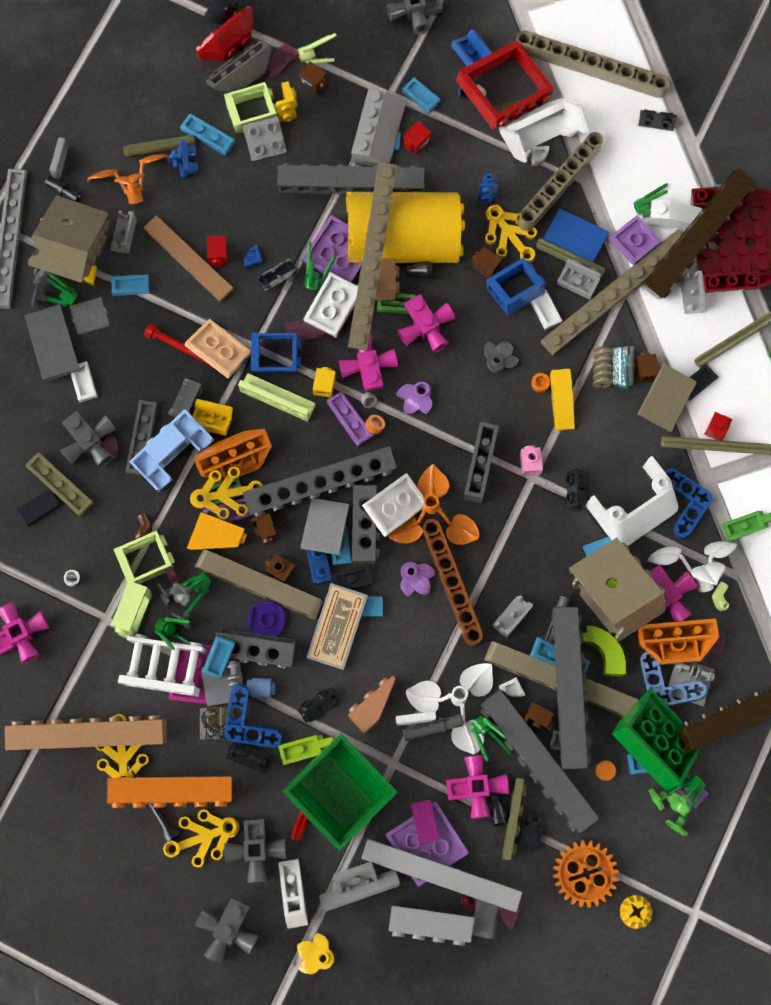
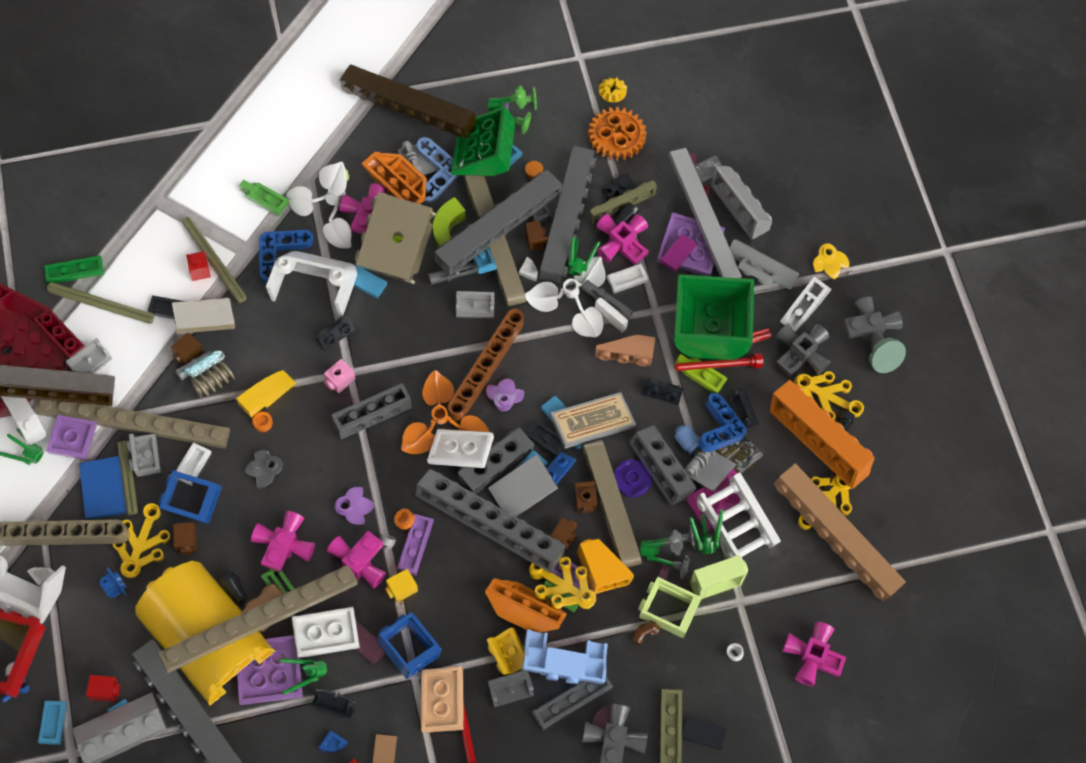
camera: 135 degrees left, 10 degrees down
dark azure tile [202,635,235,679] -> none
yellowish green fence [238,373,316,422] -> none
none -> white tile [607,264,648,293]
none -> red piece [674,353,763,371]
none -> sand green tile [869,337,906,373]

